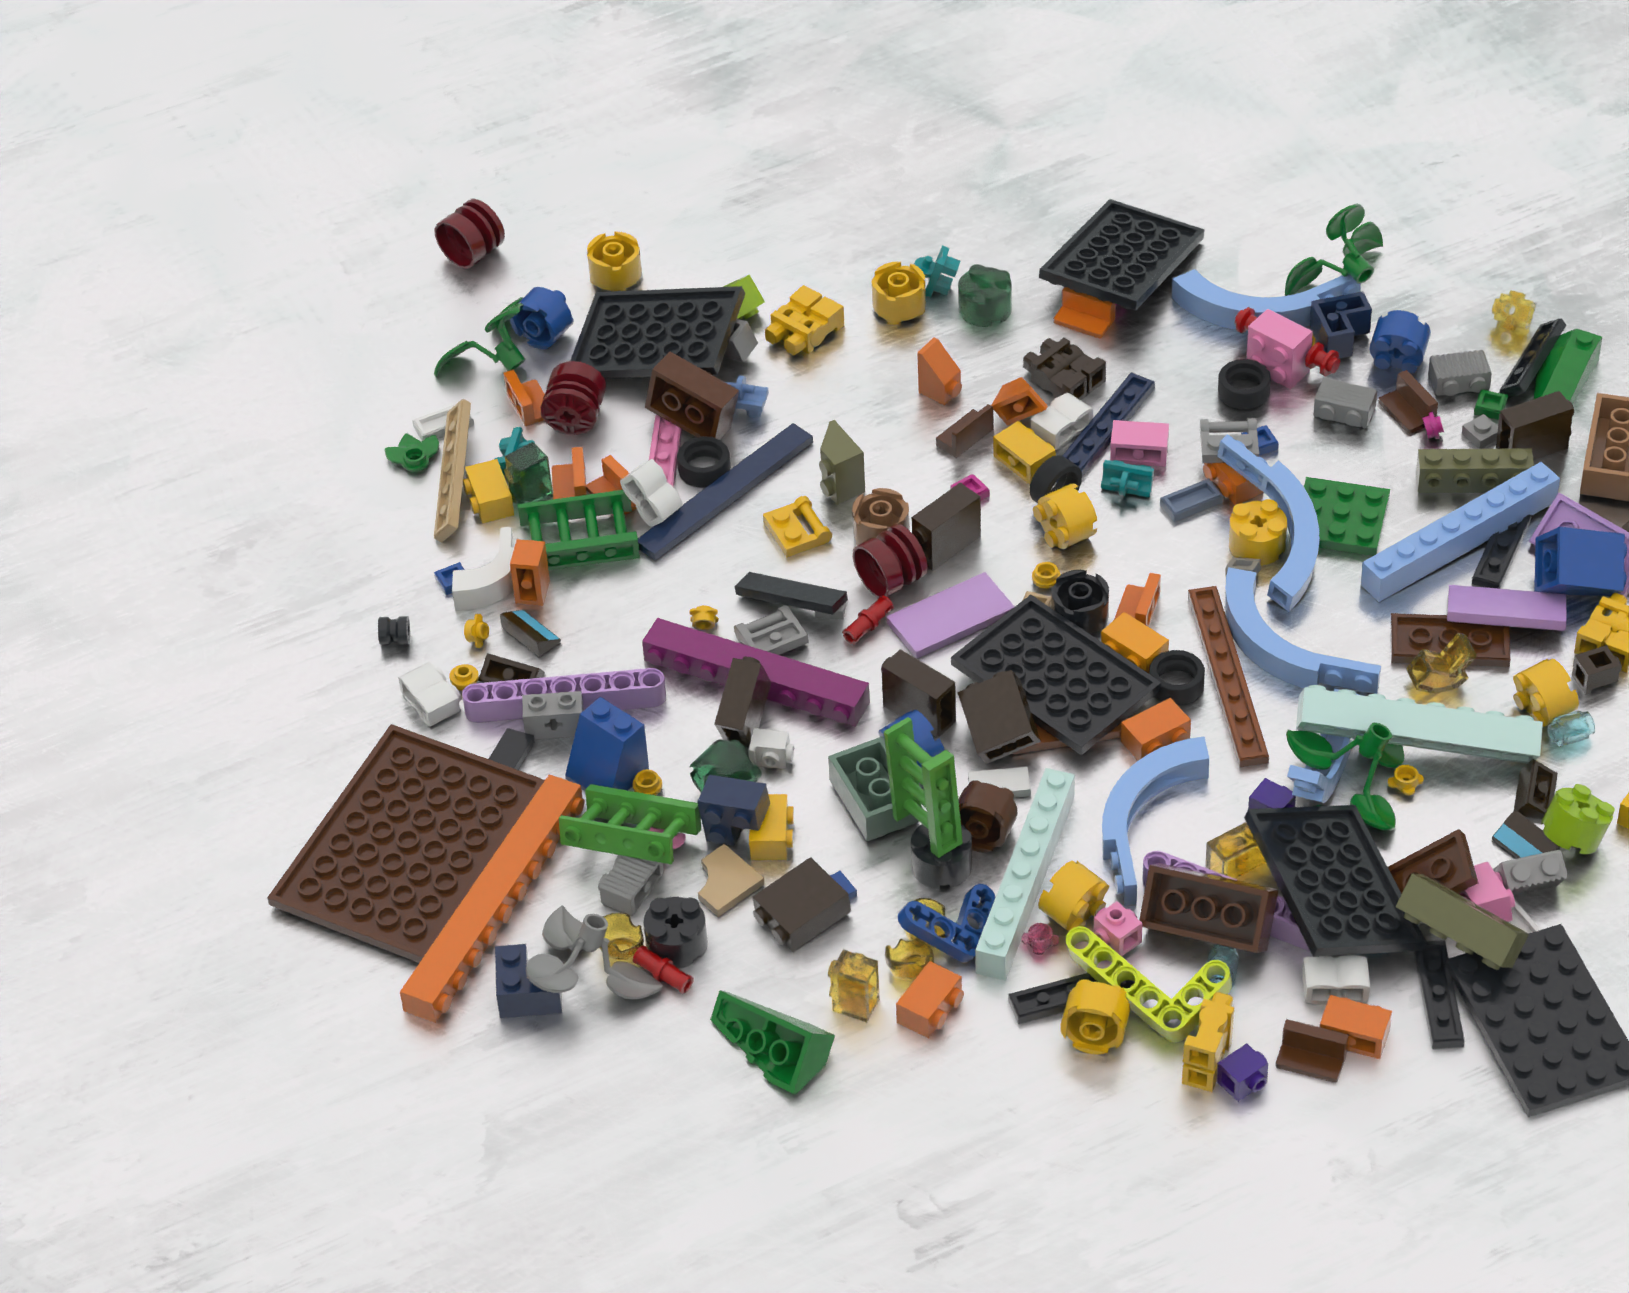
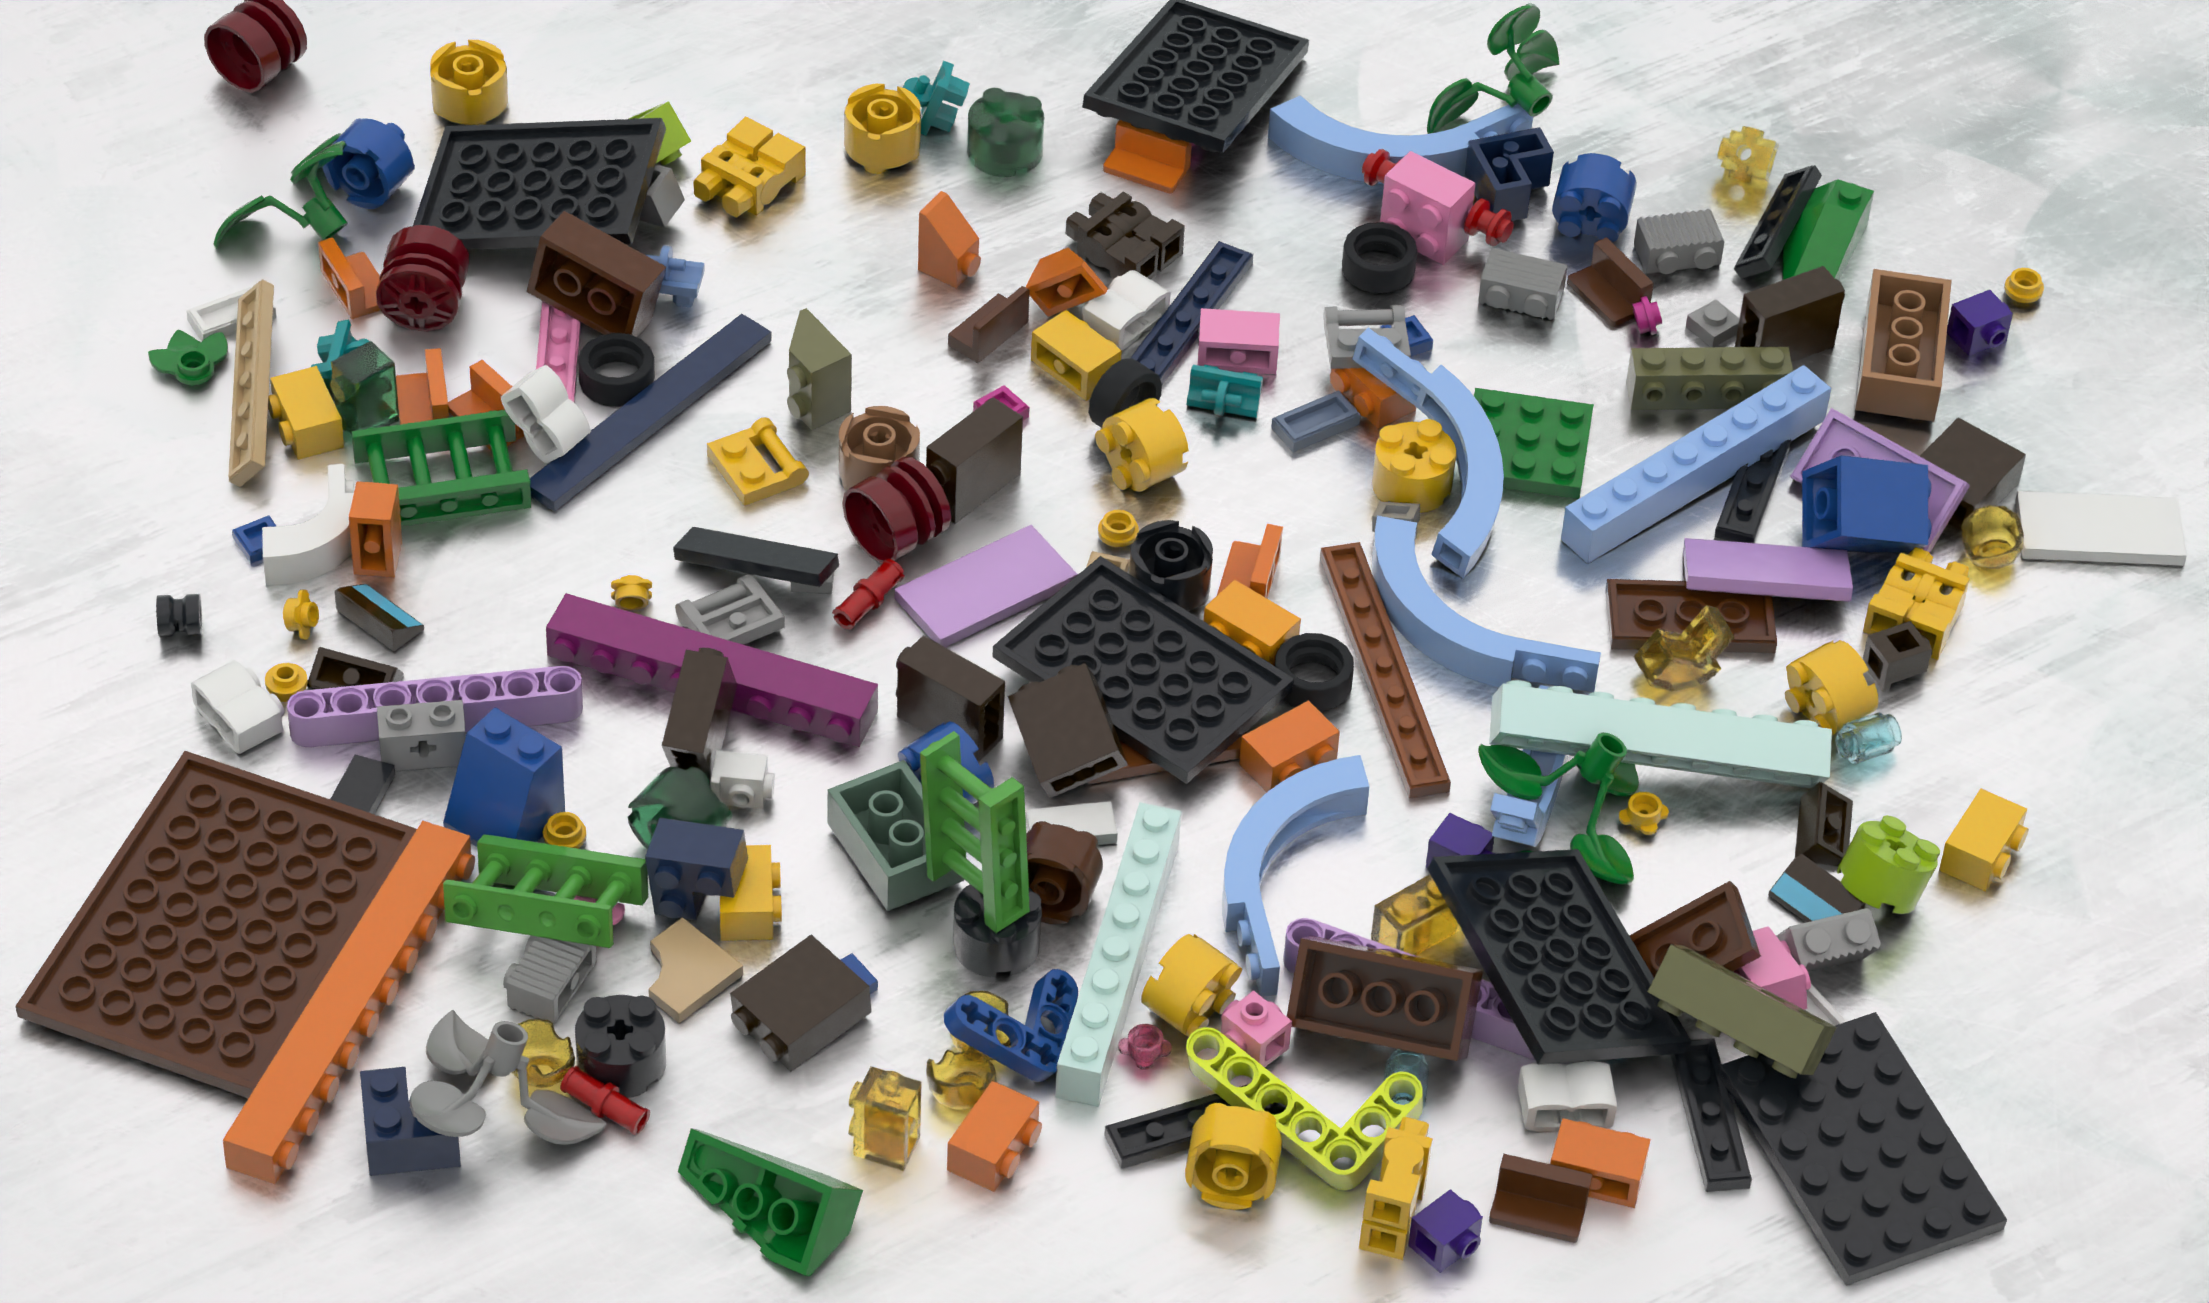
camera: 10 degrees left, 0 degrees up
green tile [1474,389,1508,420] -> none

